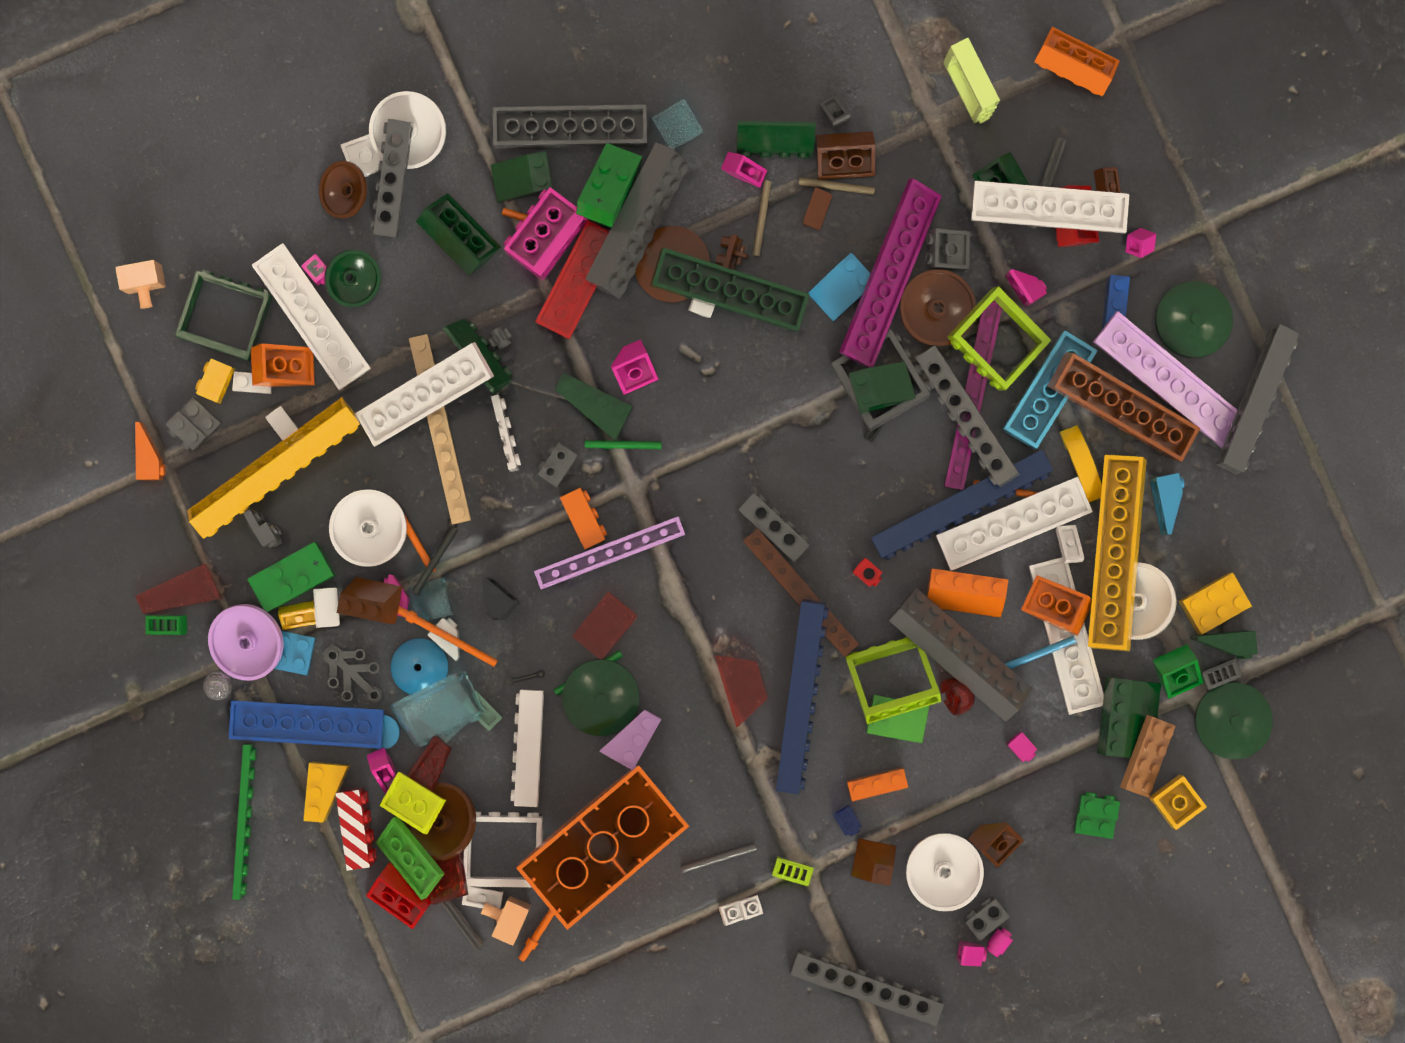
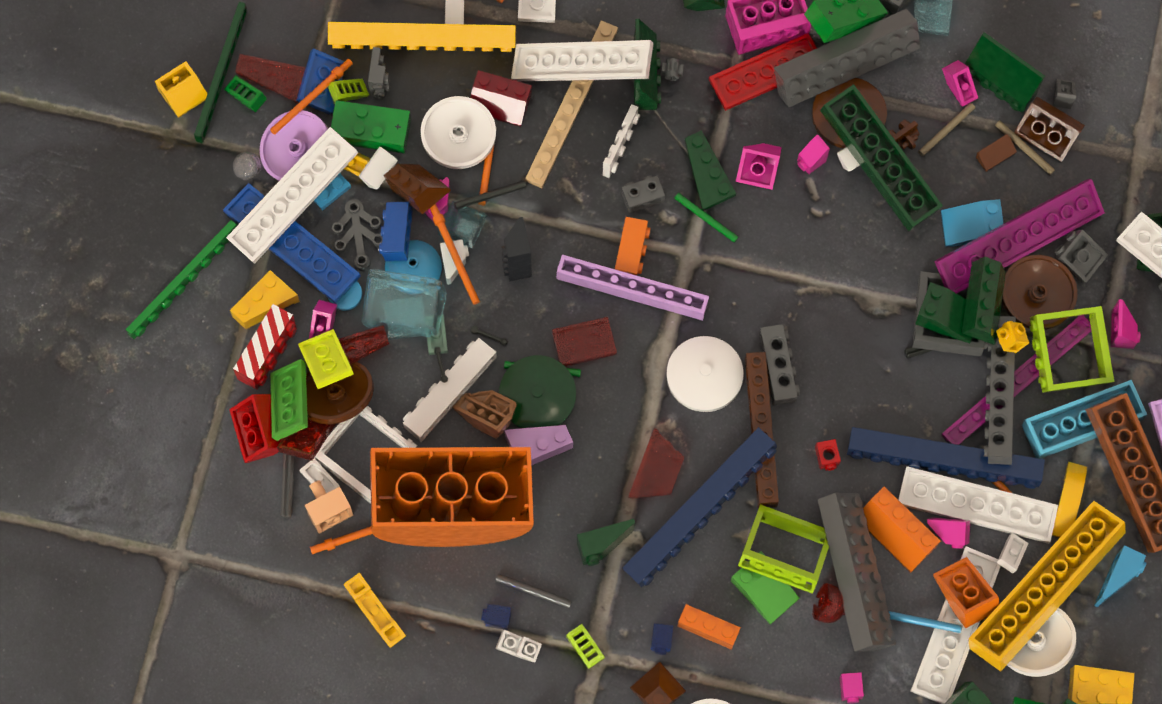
camera: 35 degrees right, 15 degrees down
none -> yellow slope [155,61,208,118]
none -> dark green tile [194,2,248,143]
none -> white plate [226,127,358,264]
none -> orange bar [270,59,353,135]
none -> blue plate [296,48,345,114]
none -> lime slope [328,79,369,104]
none -> yellow slope [343,573,406,648]
none -> blue brick [379,202,413,261]
none -> pearl dark grey hinge [434,347,448,383]
none -> medium nougat wedge [452,390,517,439]
none -> dark red slope [470,70,532,127]
none -> clear blue brick [481,604,511,630]
none -> dark green slope [577,519,635,566]
none -> white dish [666,336,744,412]
none -> dark pink slope [797,135,830,174]
none -> dark pink slope [927,517,970,548]
none -> dark green slope [962,257,1006,345]
none -> yellow brick [996,321,1029,353]

